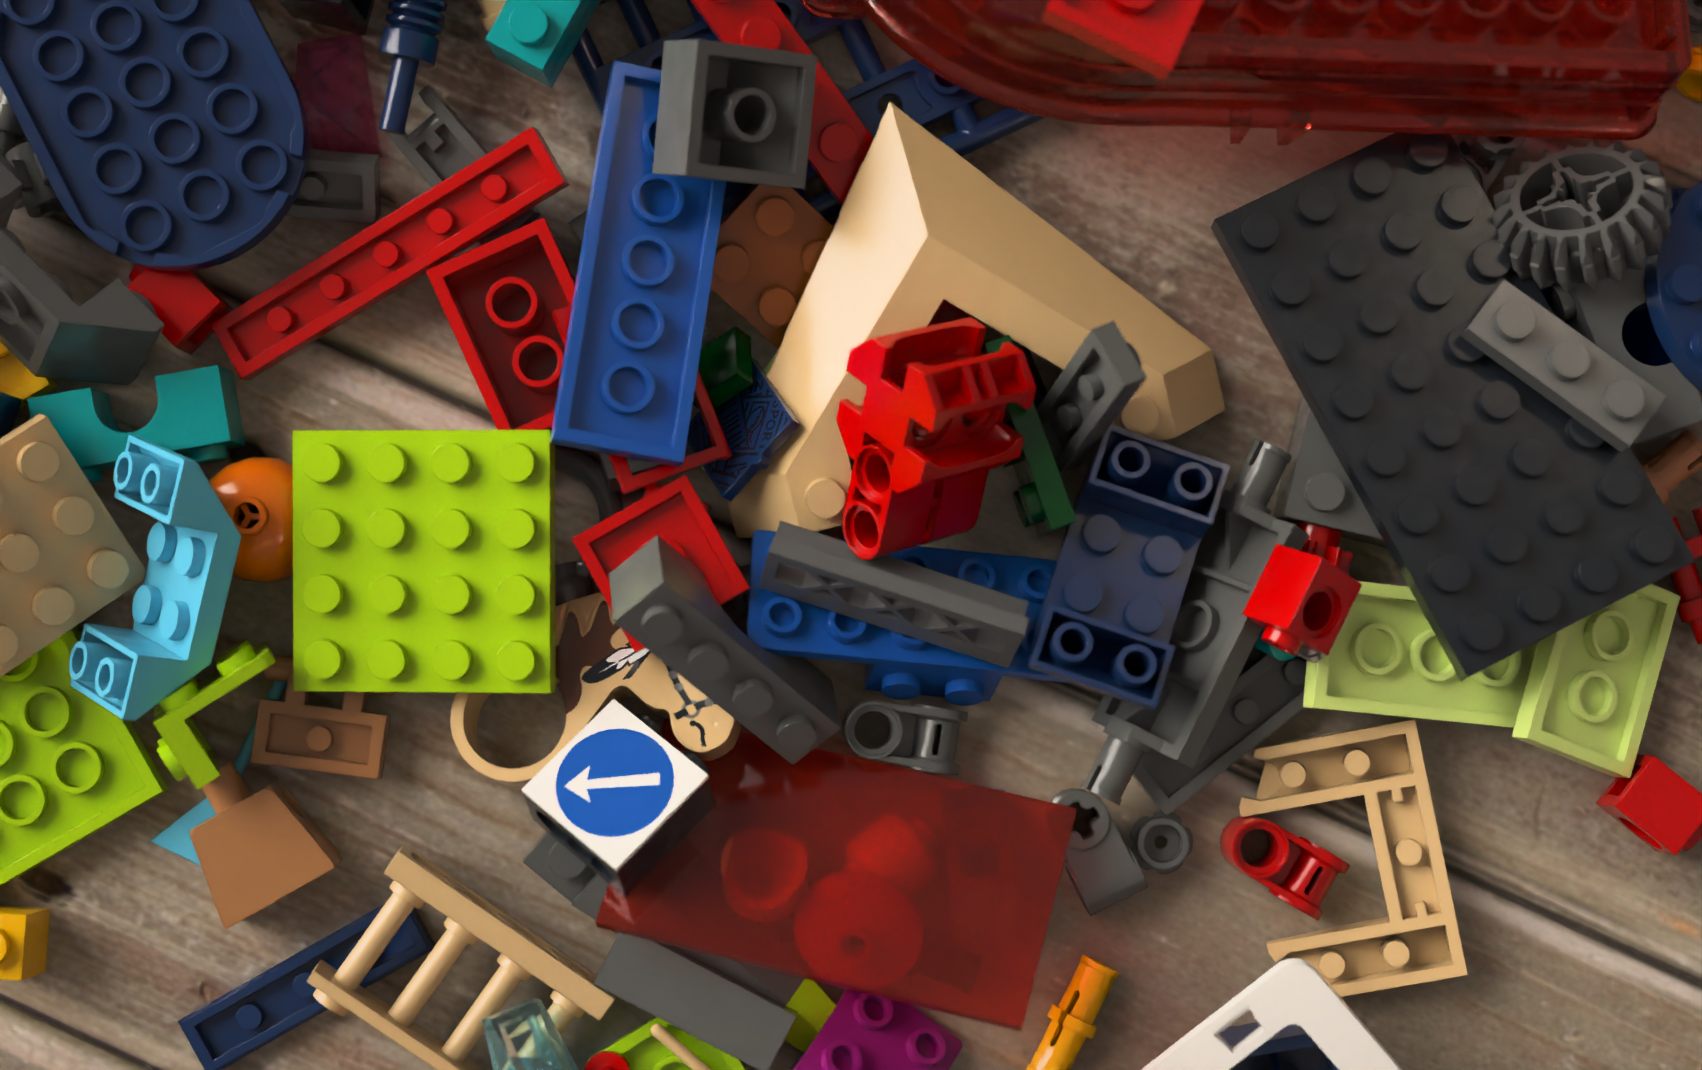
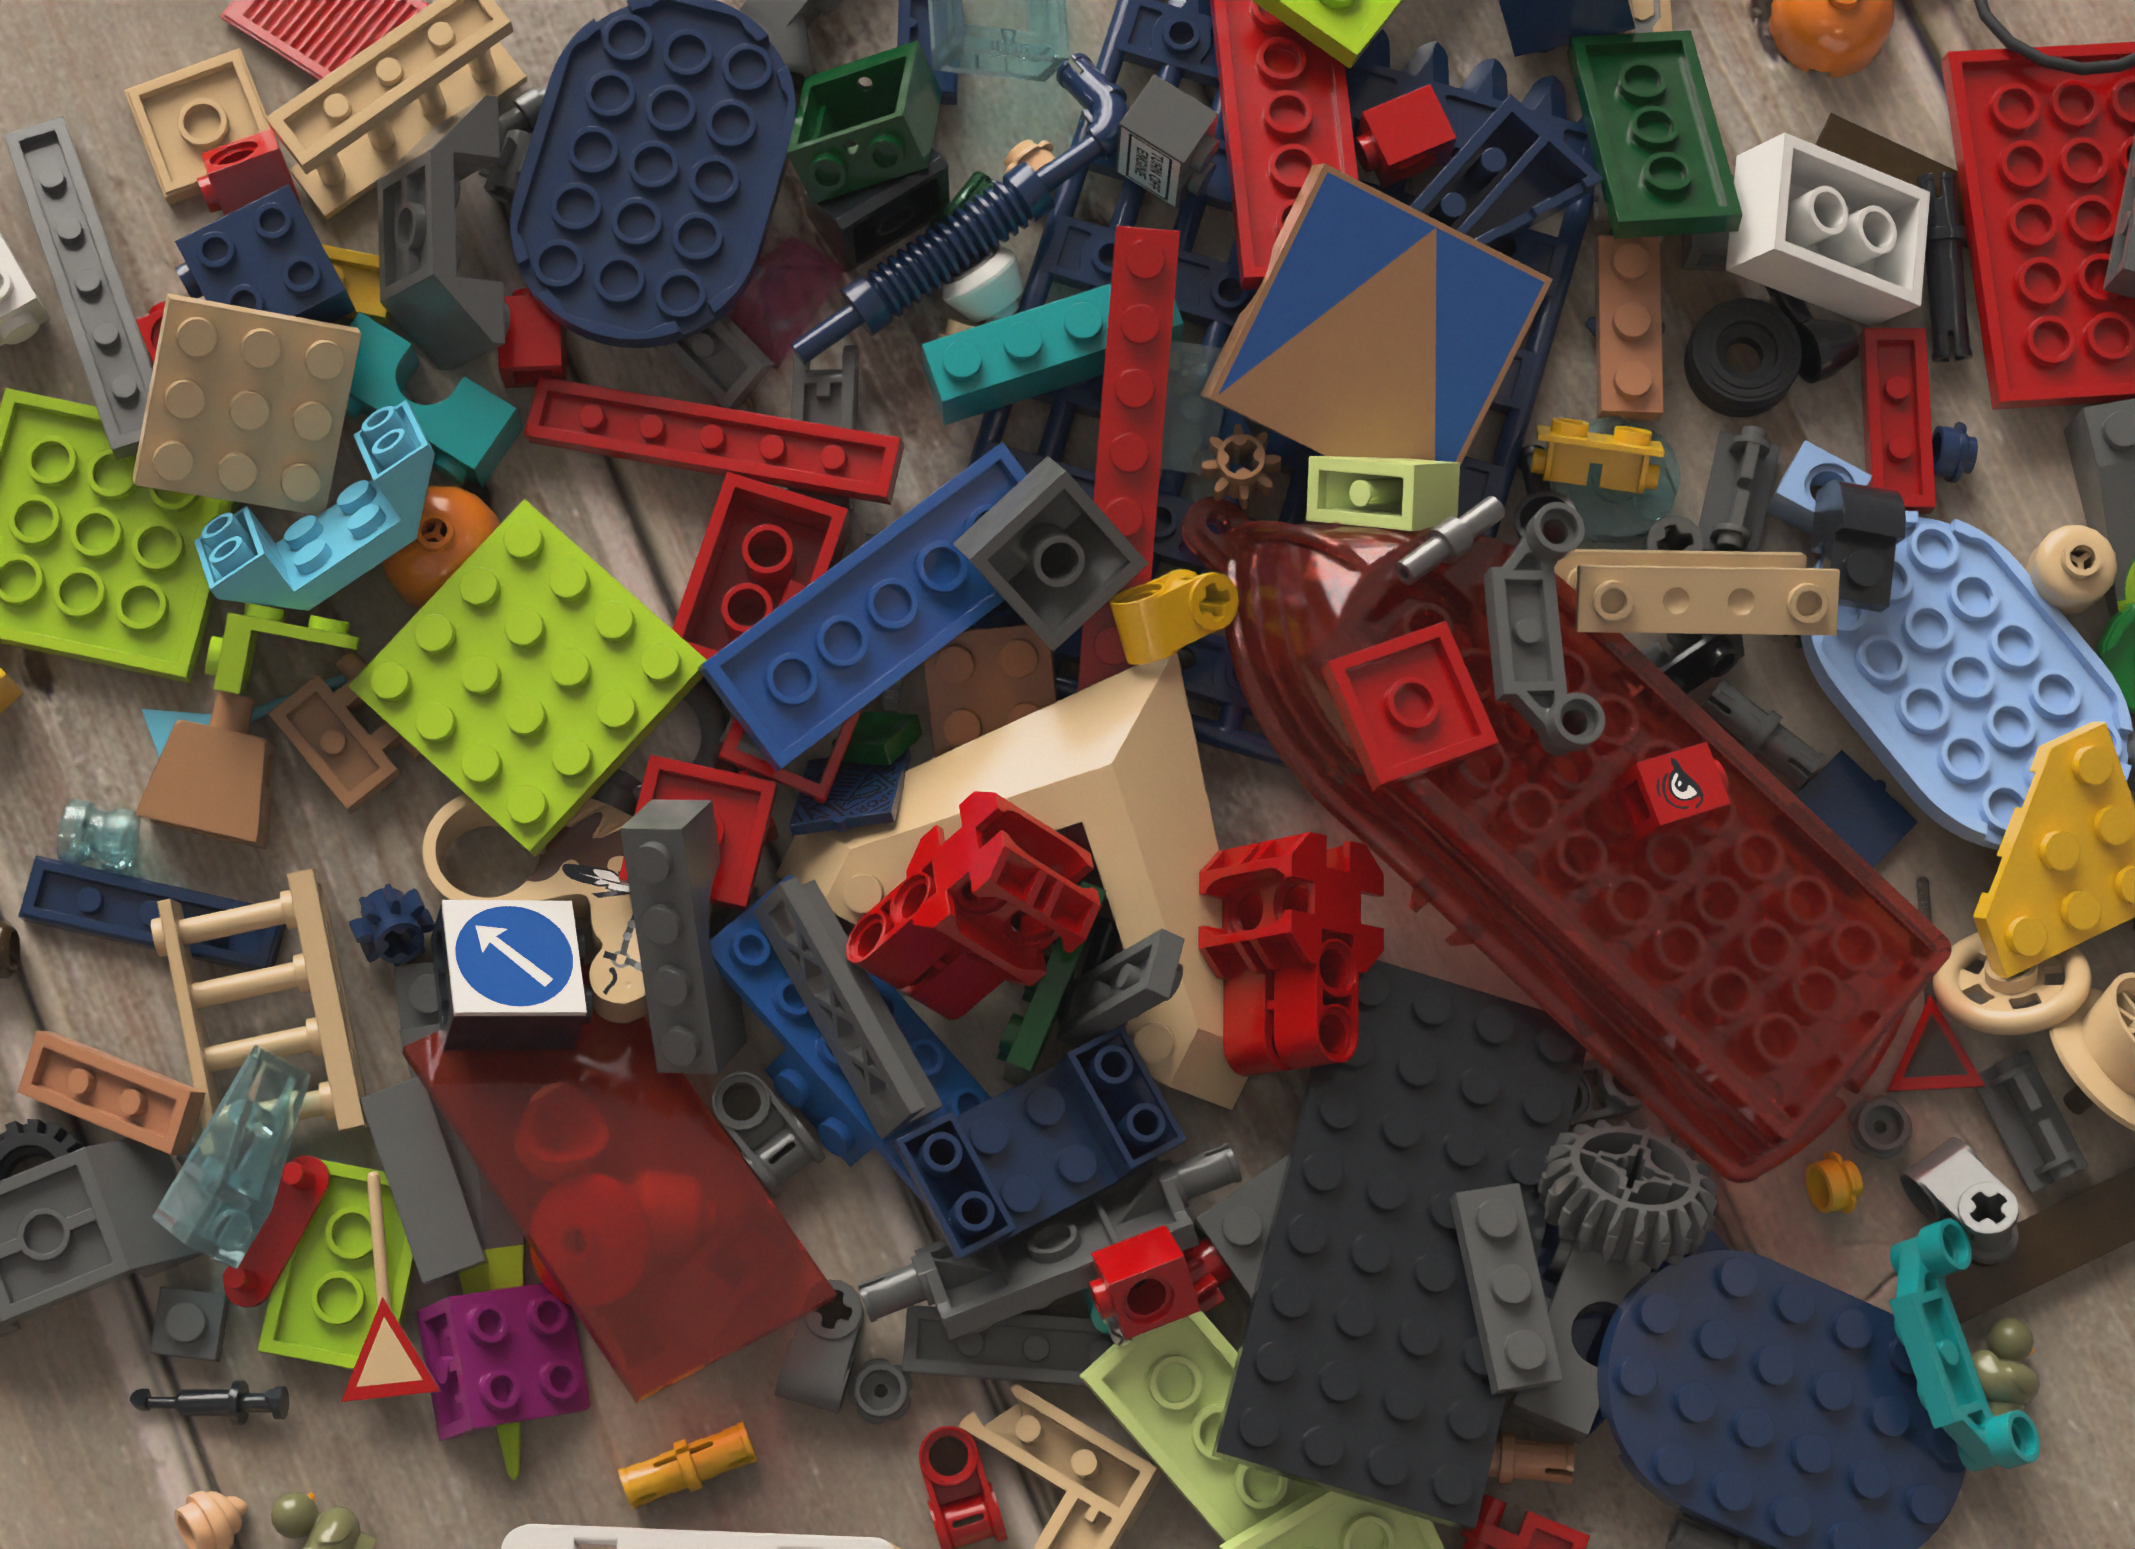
camera: 40 degrees right, 10 degrees down
none -> clear light blue wheel [57,798,141,874]
none -> dark blue gear [349,884,435,966]
none -> yellow piece [1109,569,1239,665]
none -> red connector [1198,832,1384,1077]

